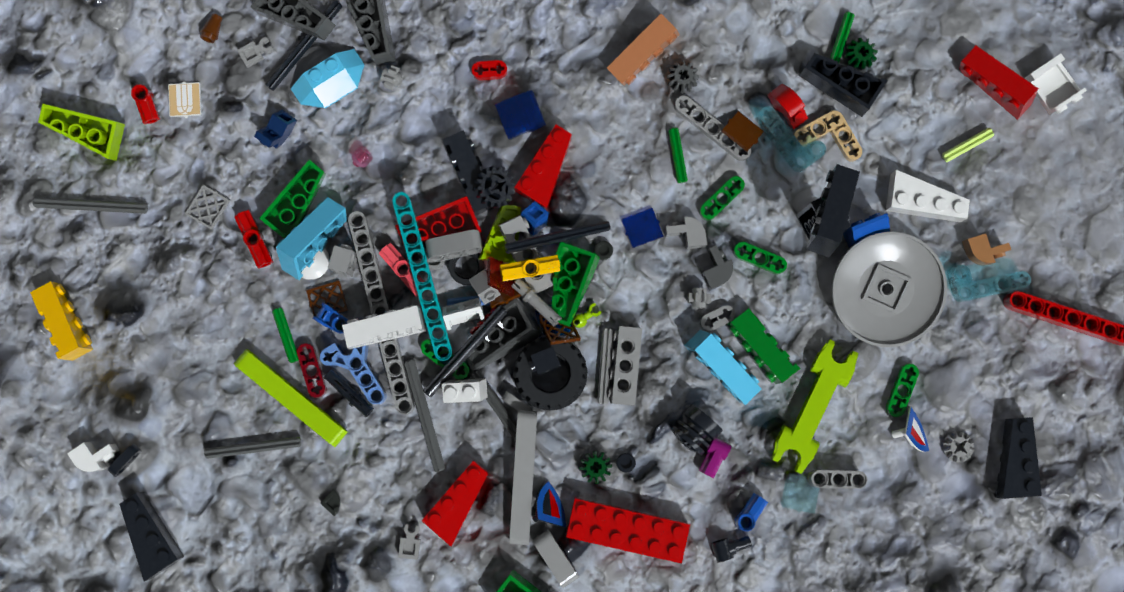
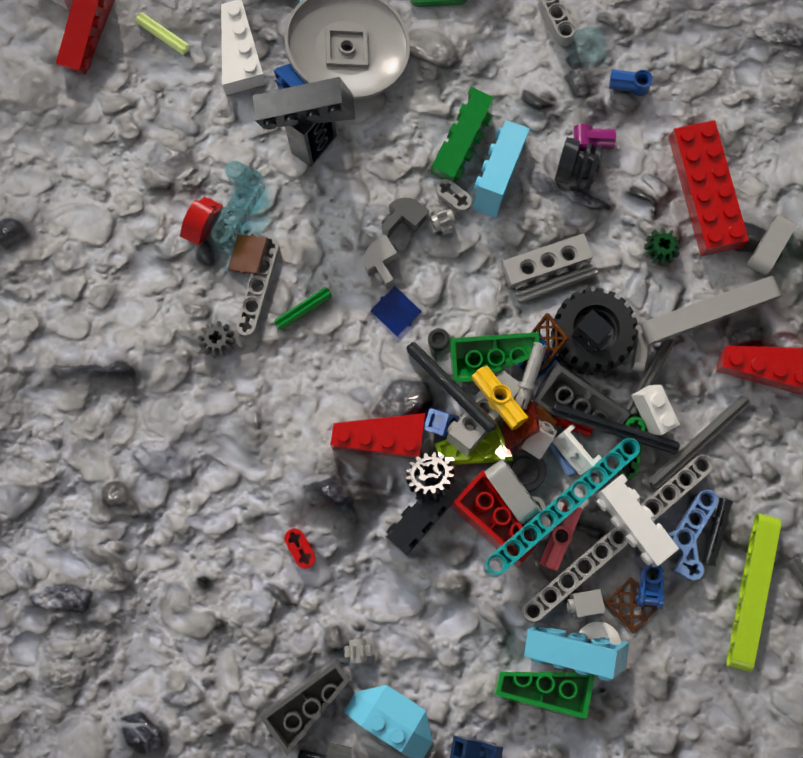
camera: 110 degrees left, 5 degrees down
red piece [234,210,274,269] -> none
green axle [272,308,299,363] -> none
dark red beam [297,343,327,398] -> none
clear pink piece [351,147,373,168] -> none
clear blue slope [495,90,546,140] -> none
shield [532,481,566,528] -> none
lime arm [573,303,602,328] -> none
nougat wedge [607,14,680,86] -> none
black tile [616,453,636,473] -> none
green beam [700,176,745,220] -> none
black pin [711,536,752,563] -> none
green beam [733,242,787,274] -> none
lime piece [771,339,858,474] -> none
tan beam [792,111,862,162] -> none
black wedge [799,53,888,117] -> none
green axle [830,12,855,64] -> none
dark green gear [845,37,878,70] -> none

